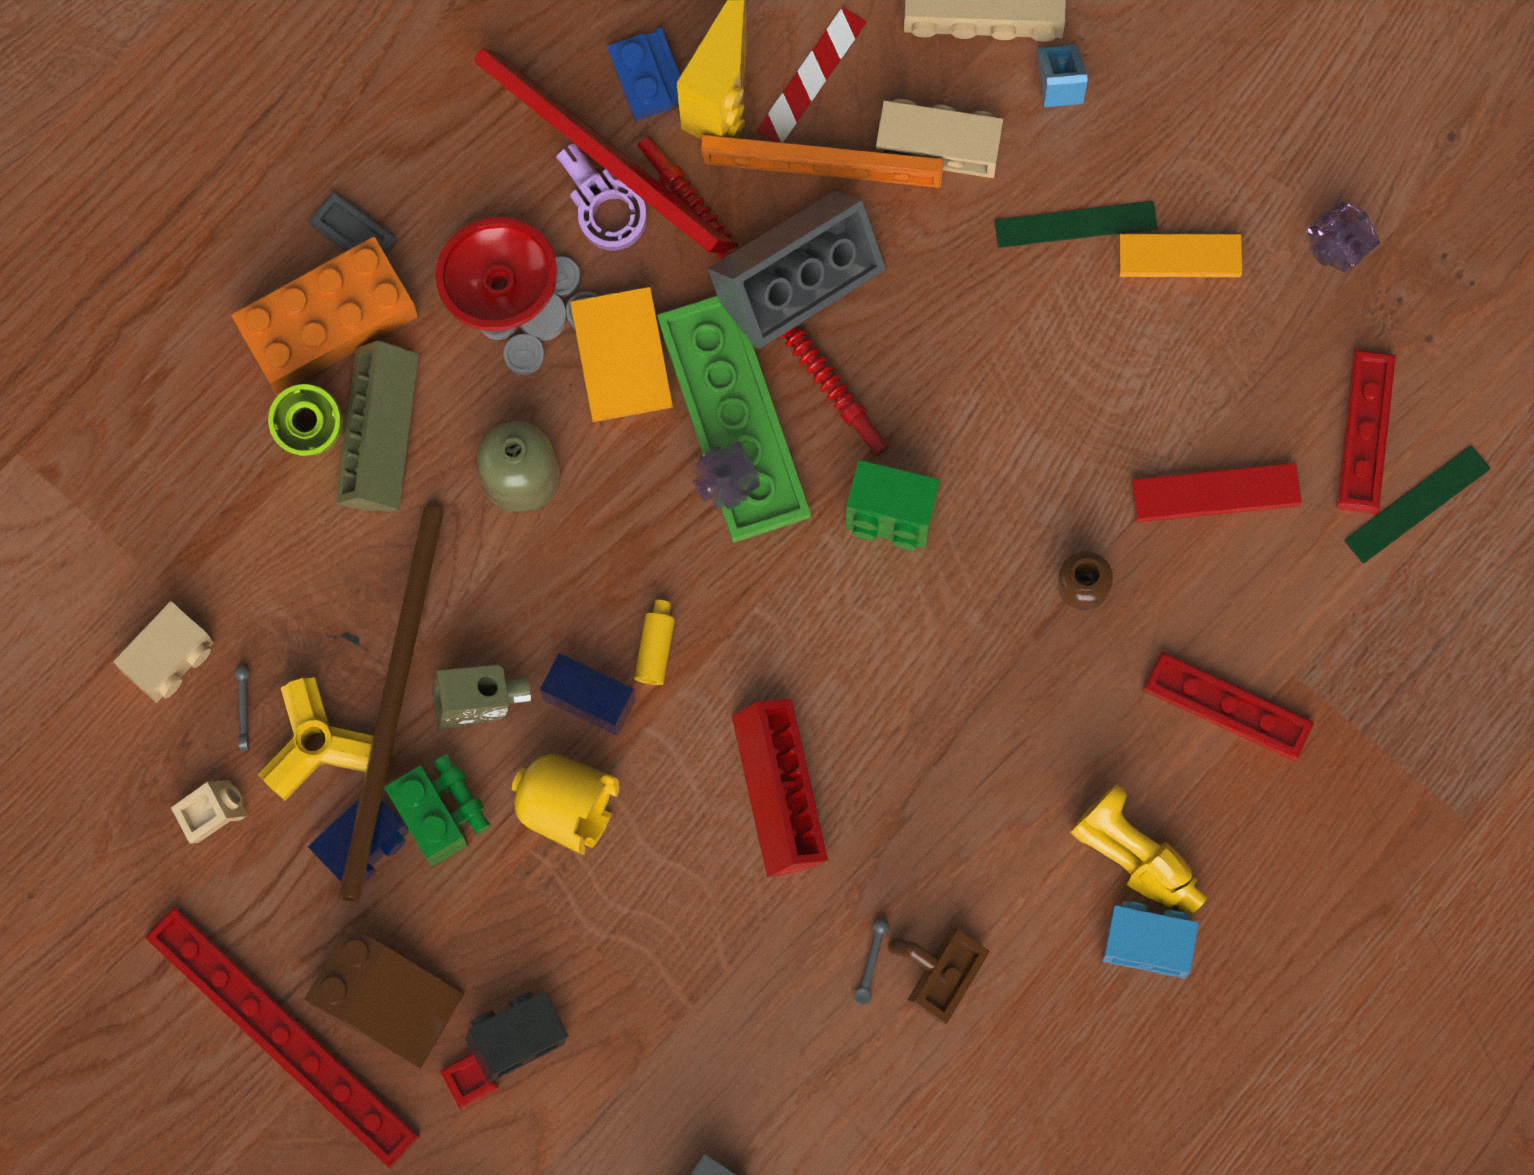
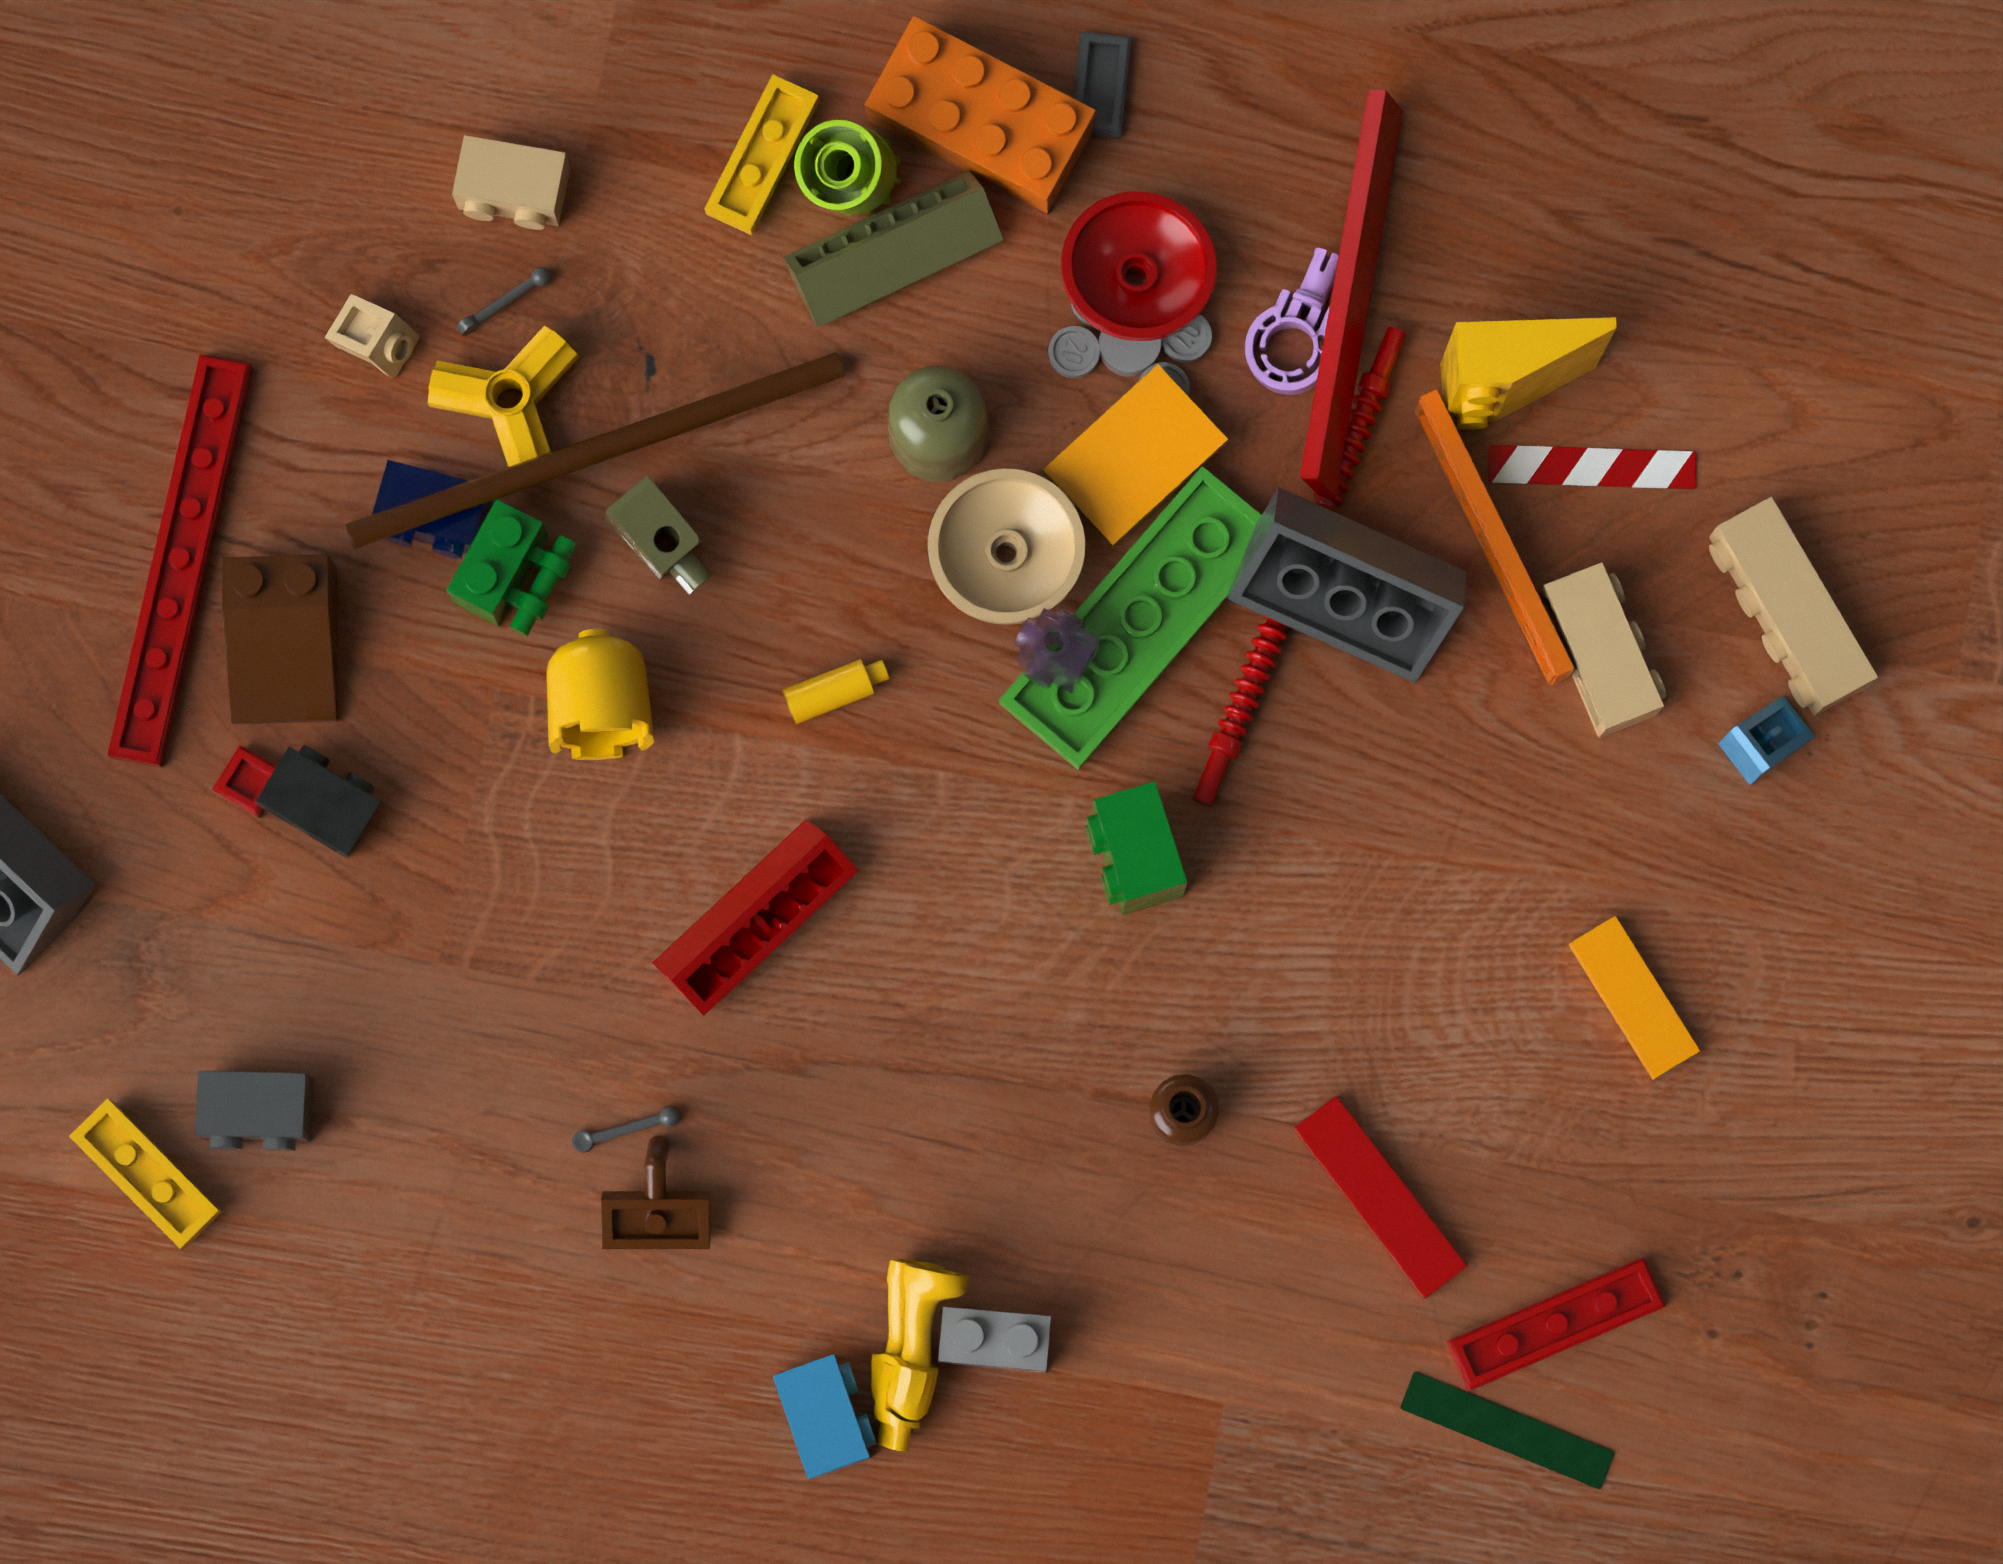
camera: 55 degrees right, 5 degrees up
clear blue brick [540,653,636,736] -> none
blue plate [607,27,680,122] -> none
dark green sticker [994,201,1158,248] -> none
red tile [1143,651,1315,762] -> none
clear purple brick [1306,201,1380,272] -> none
none -> yellow plate [704,74,820,236]
none -> tan dish [928,468,1085,625]
none -> light grey brick [938,1307,1051,1373]

